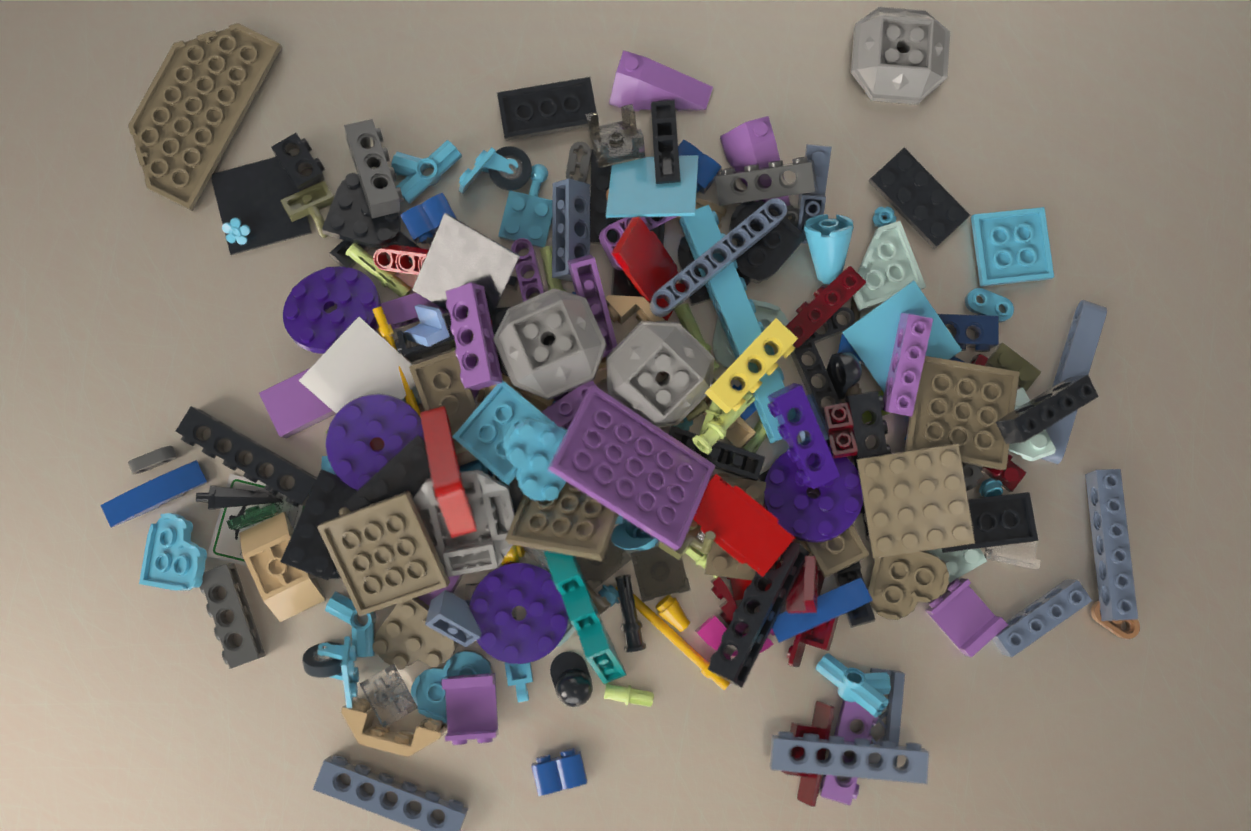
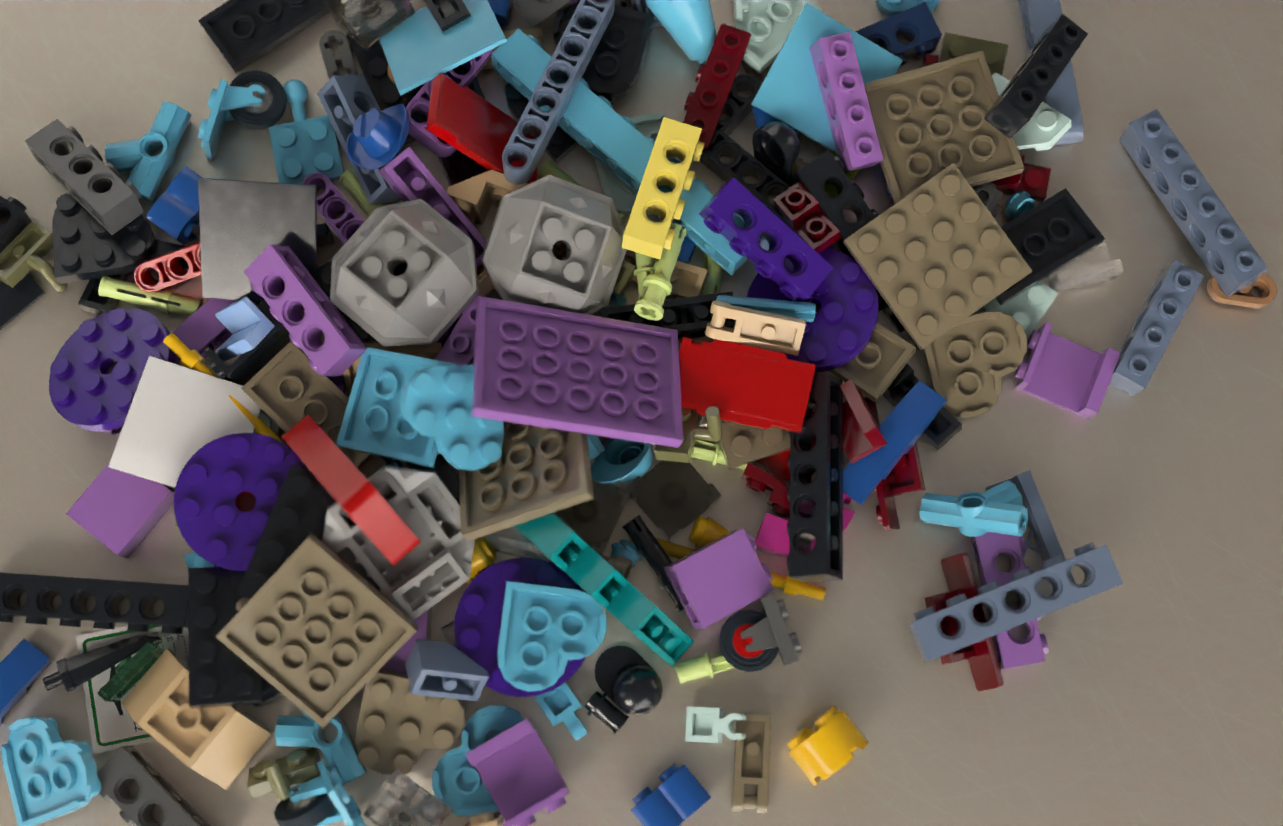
camera: 25 degrees left, 5 degrees down
none -> olive plate [247,747,320,801]
none -> blue hat [346,104,410,170]
none -> medium azure plate [497,581,607,692]
none -> black pin [584,691,629,734]
none -> medium lavender brick [663,528,774,629]
none -> light aqua plate [685,707,746,743]
none -> tan plate [705,301,806,356]
none -> medium azure axle [716,295,816,322]
none -> plate [719,594,802,672]
none -> dark tan plate [732,713,772,814]
none -> yellow brick [787,705,869,786]

